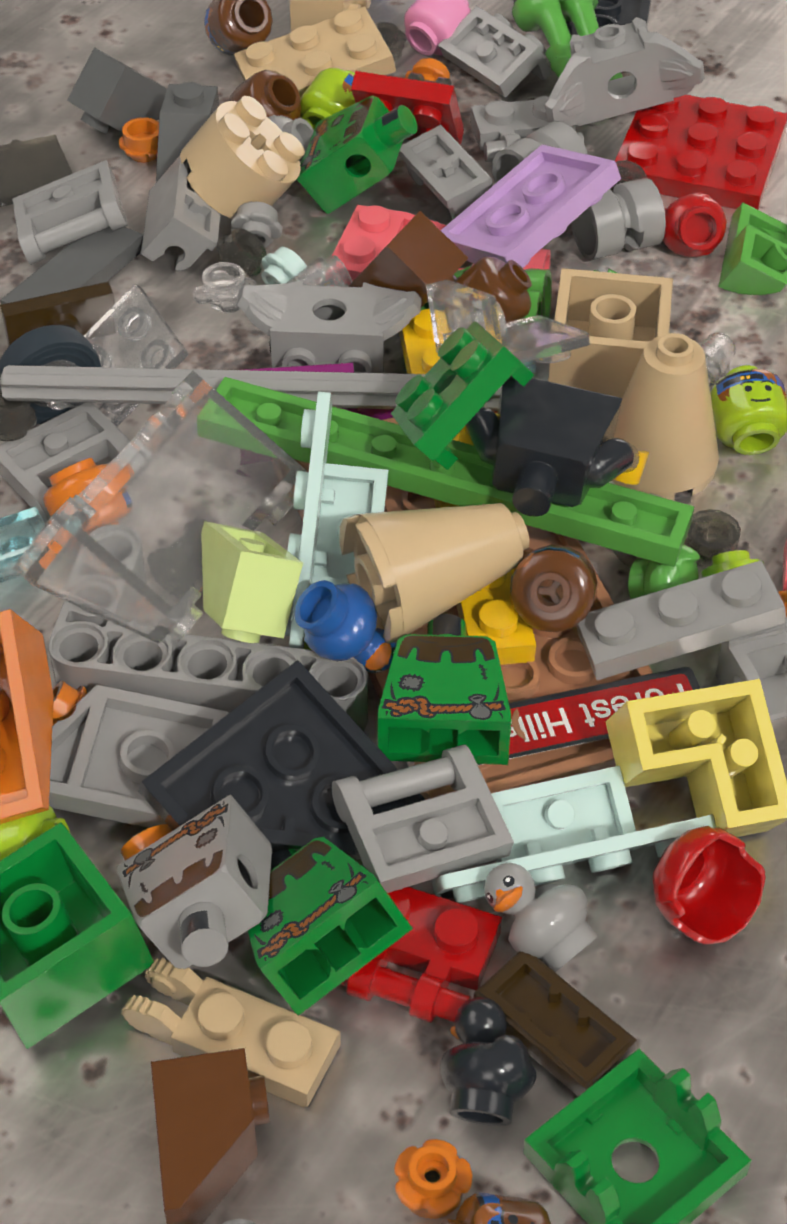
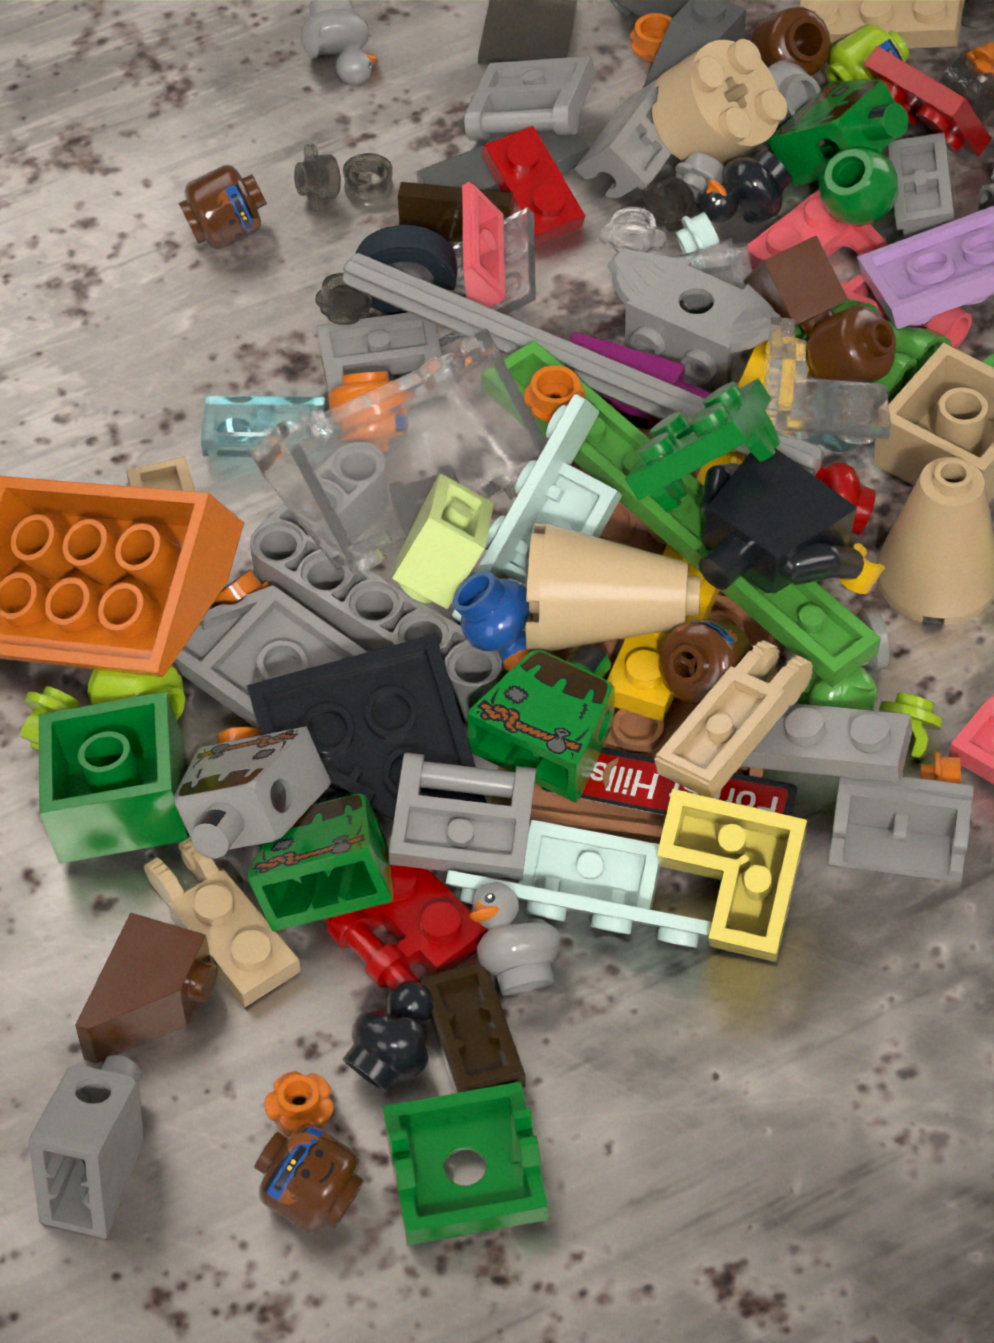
camera: 30 degrees right, 5 degrees up
red hair [652,826,766,945] -> none
clear smoke bush [683,509,741,569] -> none
none -> coral slope [462,182,505,308]
none -> red plate [481,126,585,247]
none -> orange plate [524,365,585,422]
none -> tan hinge [654,640,813,798]
none -> black animal [699,149,793,224]
none -> green piece [819,145,899,227]

